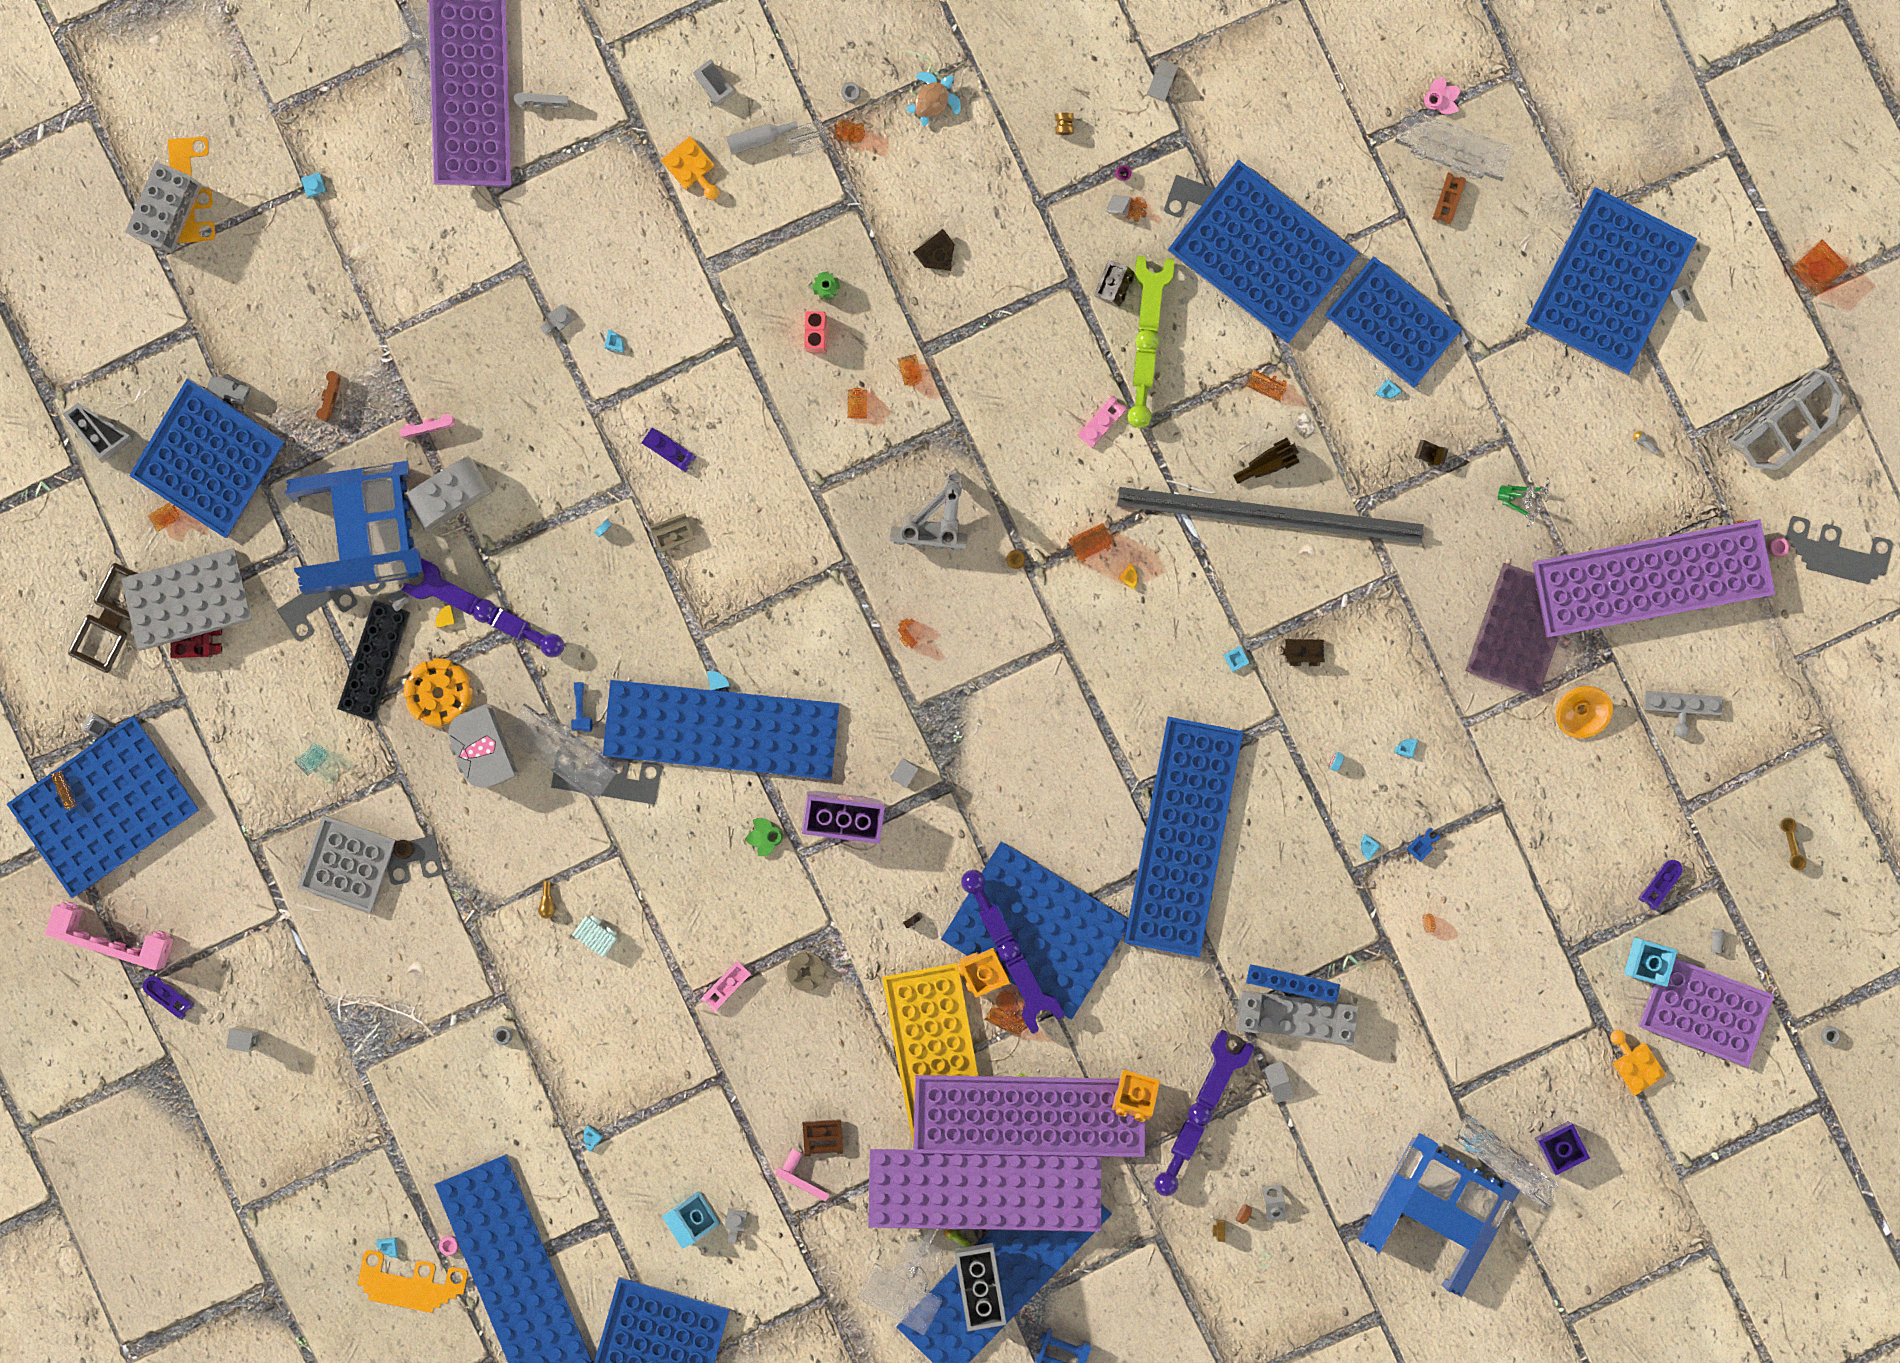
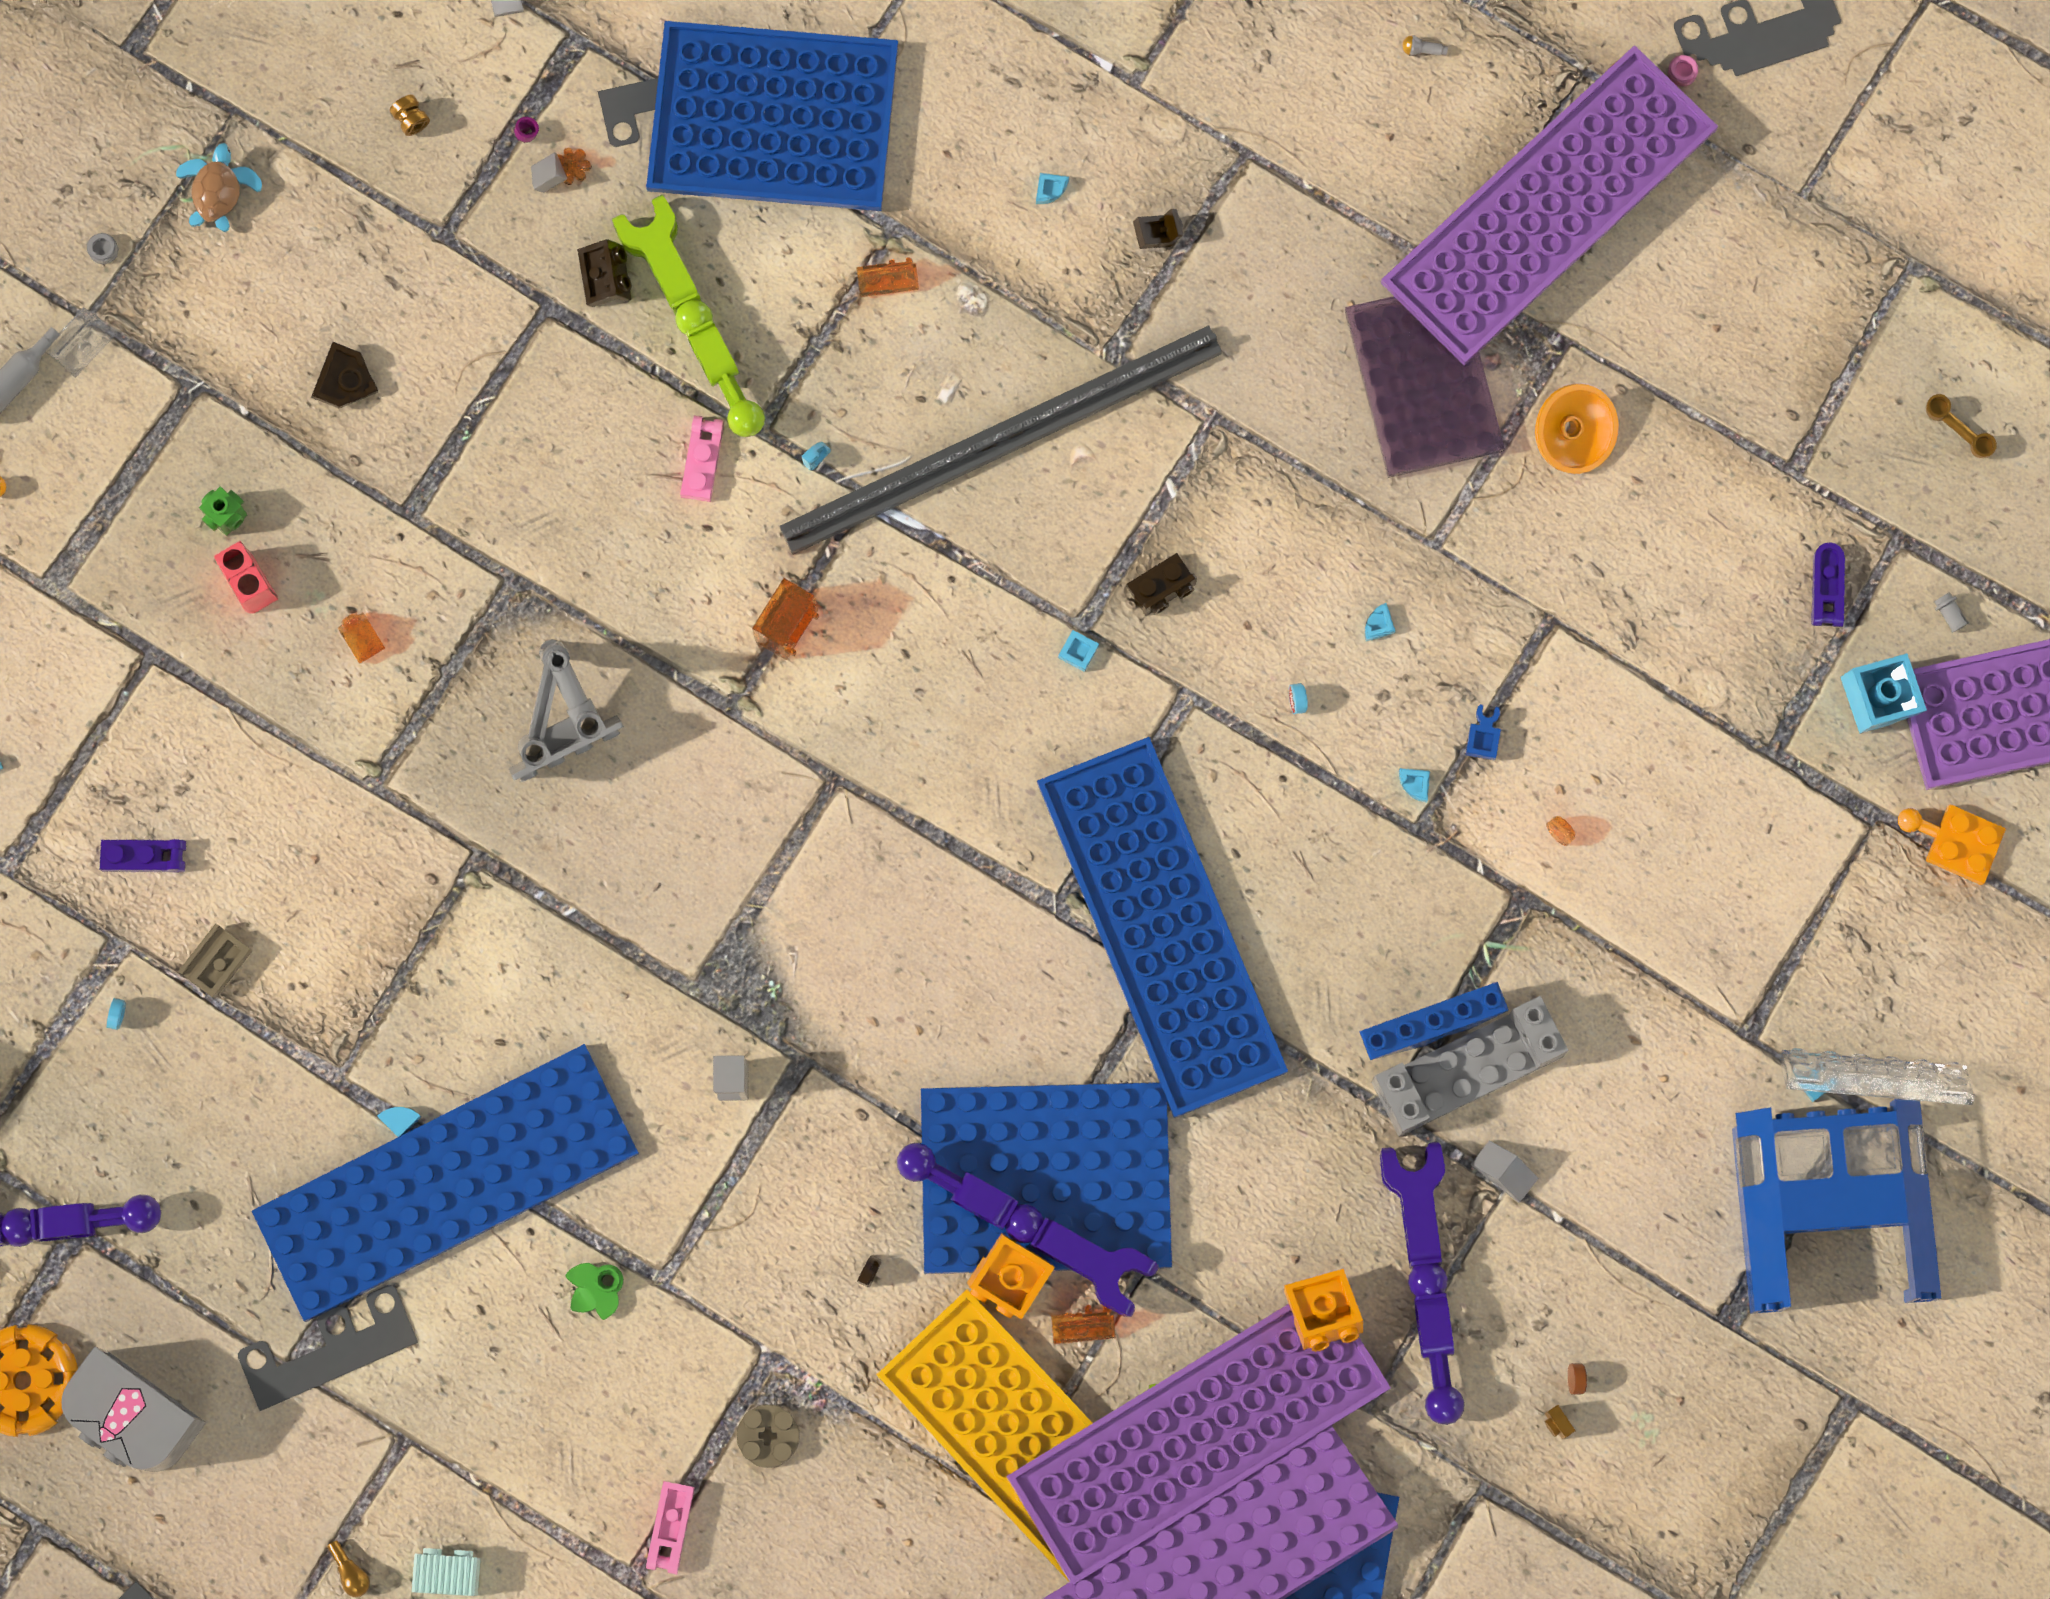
camera: 30 degrees left, 10 degrees down
clear plate [503,703,618,802] -> none
blue brick [571,682,593,733] -> none
medium lavender brick [801,791,885,844] -> none
clear orange bracket [833,119,865,144] -> none
clear orange bracket [897,354,923,386] -> none
clear orange bracket [897,618,918,648] -> none
clear orange plate [996,991,1015,1011] -> none
pearl gold tile [1006,550,1025,569] -> none
yellow tile [1118,563,1138,590] -> none
dark brown piece [1233,437,1300,484] -> none
light grey bracket [1262,1184,1286,1222] -> none
blue plate [1325,256,1462,388] -> none
plant [1498,477,1550,528] -> none
dark purple brick [1534,1121,1590,1176] -> none
light grey plate [1644,691,1723,738] -> none
none -> medium azure tile [802,442,831,471]

